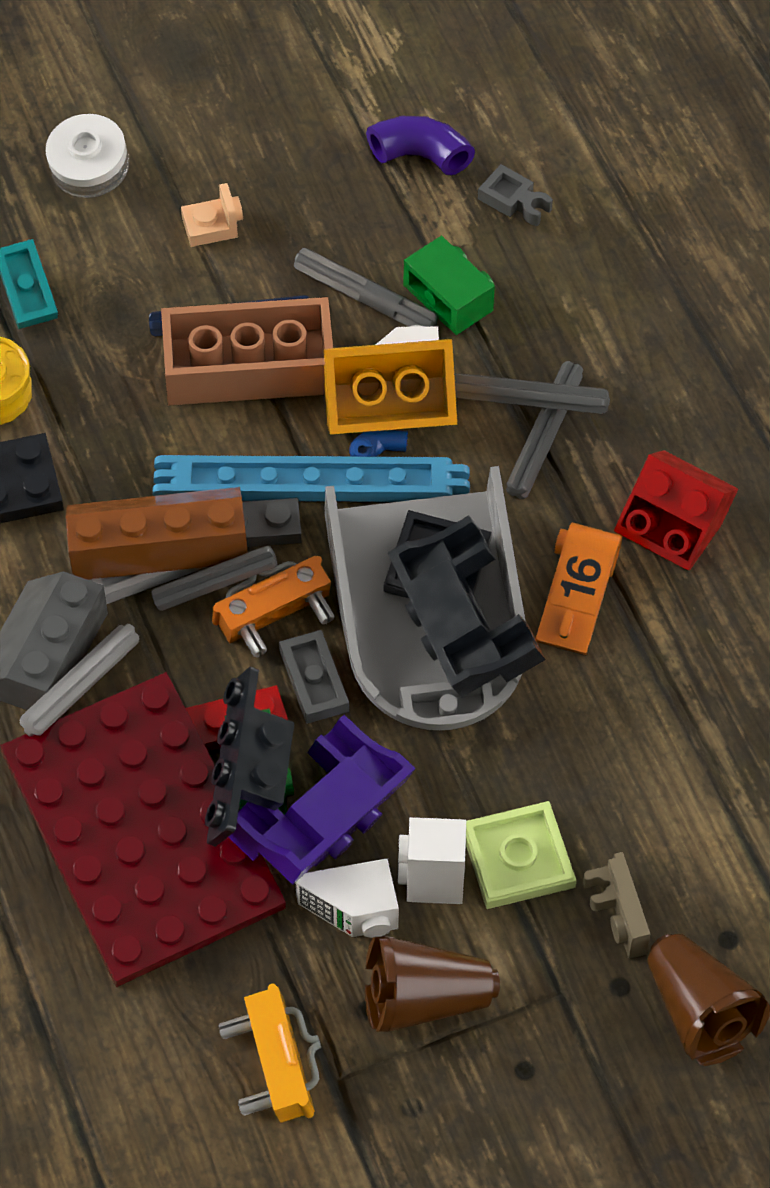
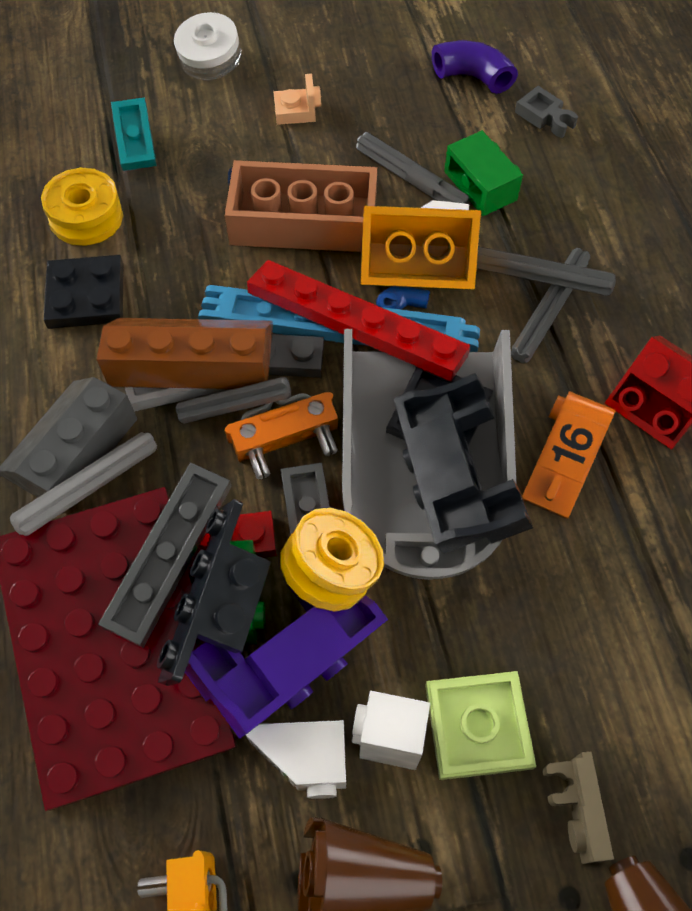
camera: 10 degrees right, 5 degrees up
none -> dark grey plate [98,462,232,648]
none -> red plate [247,260,471,381]
none -> yellow wheel [280,508,384,611]

